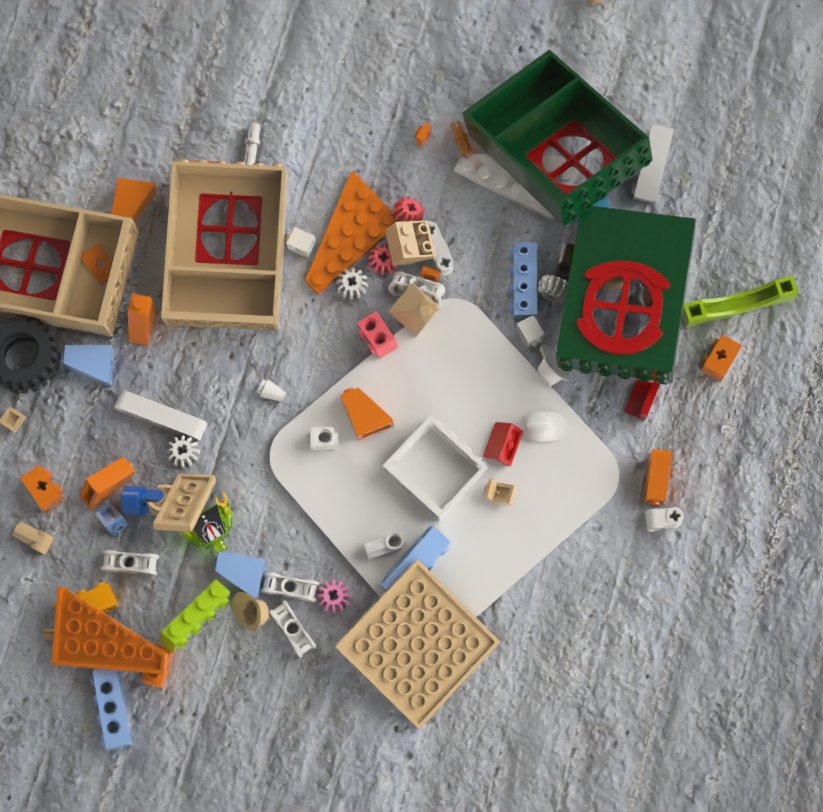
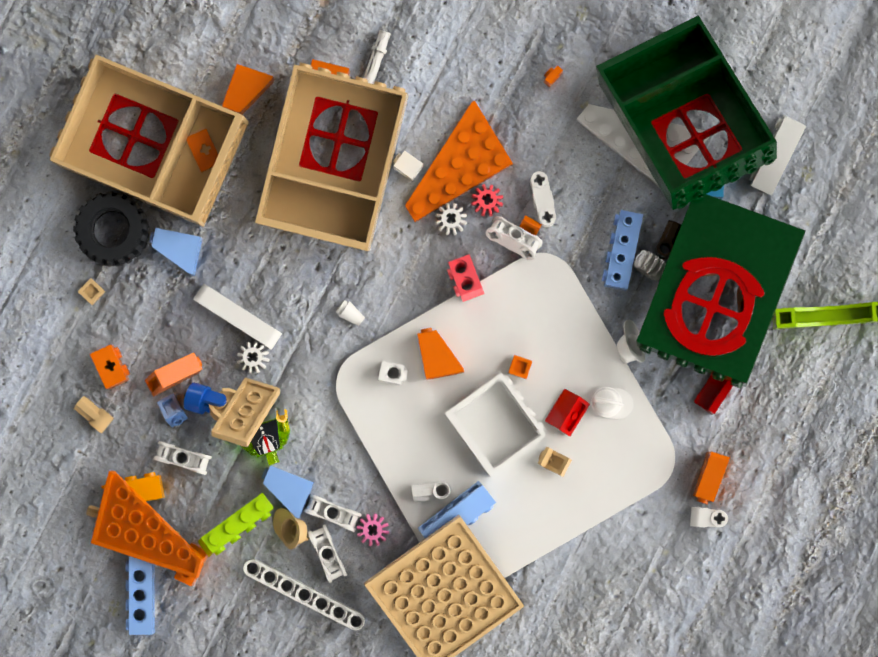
camera: 10 degrees right, 10 degrees up
orange slope [128,293,157,346] -> none
tan slope [385,220,436,266] -> none
tan slope [388,283,441,337] -> none
coral gear [392,196,425,222] -> none
clear orange pin [450,121,473,157] -> none
white brick [516,315,545,348] -> none
orange brick [701,334,742,382] -> none
none -> white beam [243,559,365,630]
none -> orange plate [508,355,532,379]

